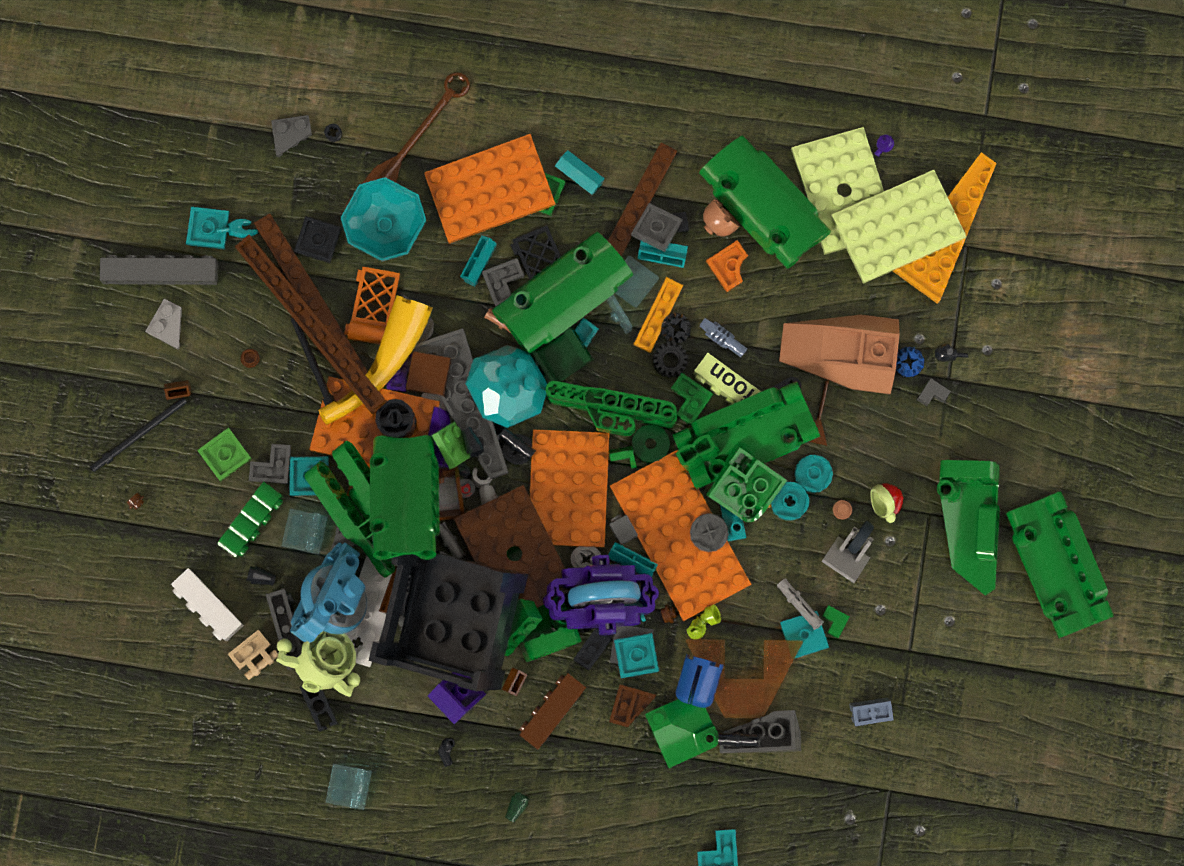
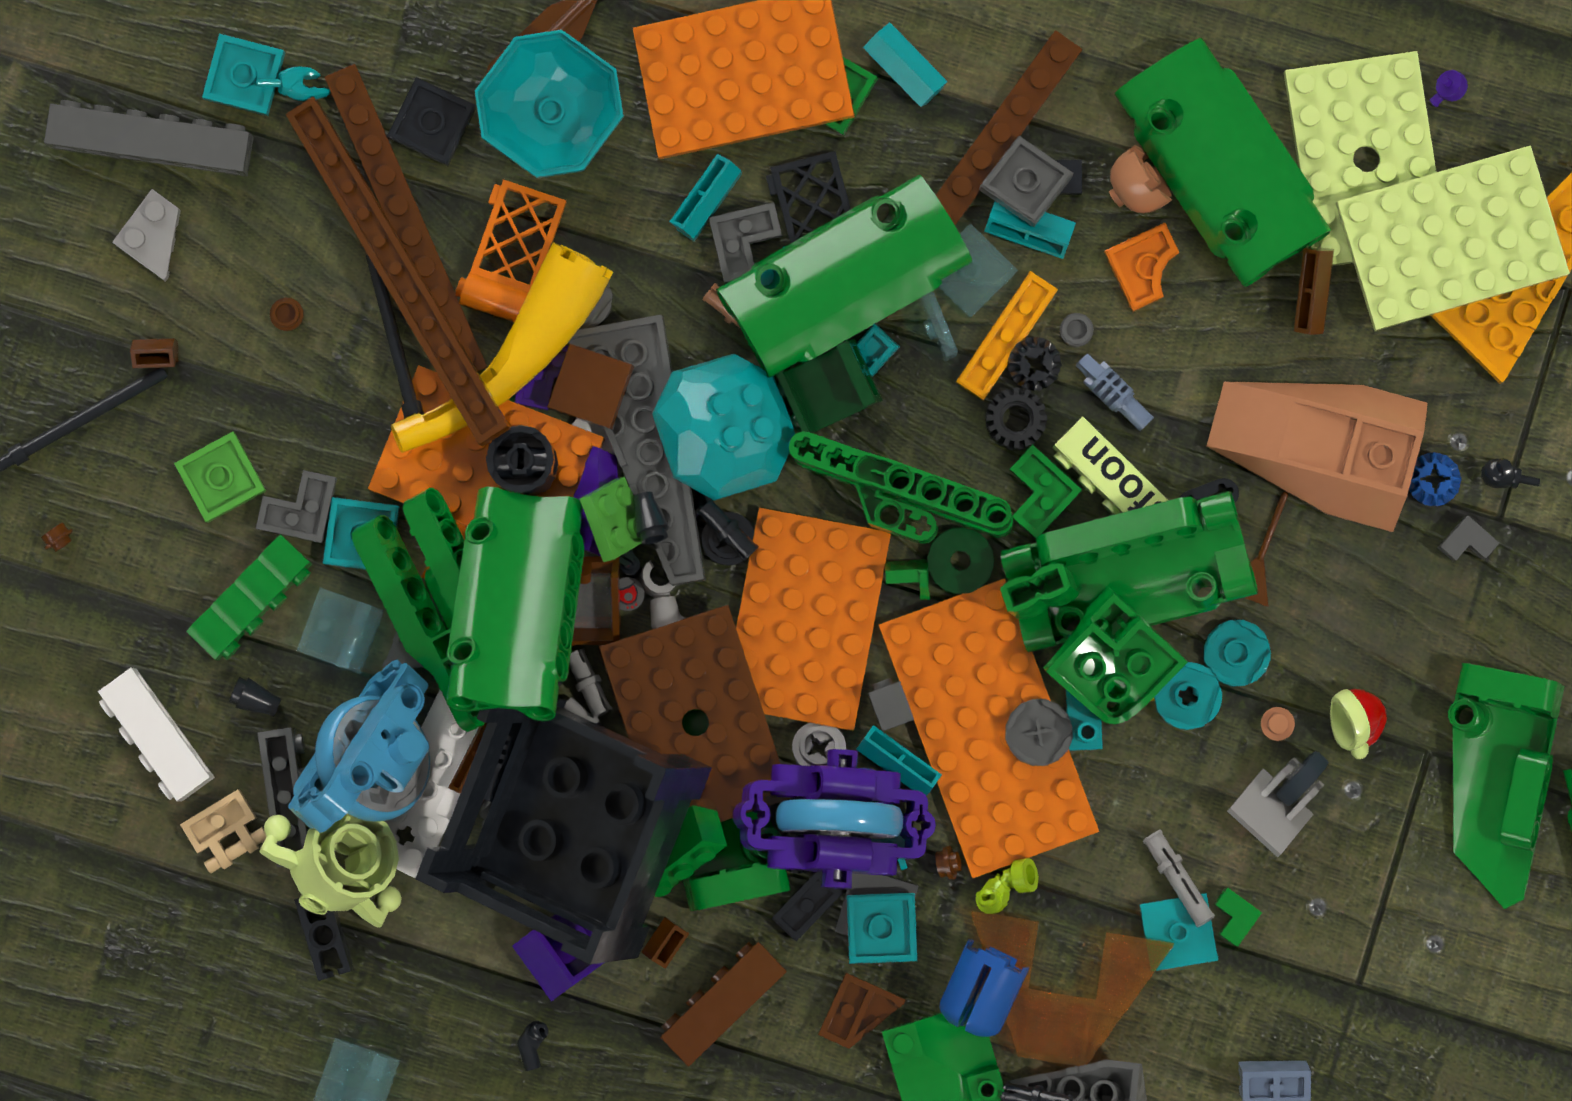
camera: 20 degrees right, 5 degrees up
none -> dark grey tile [1059,313,1094,348]
none -> reddish brown piece [1294,247,1334,335]

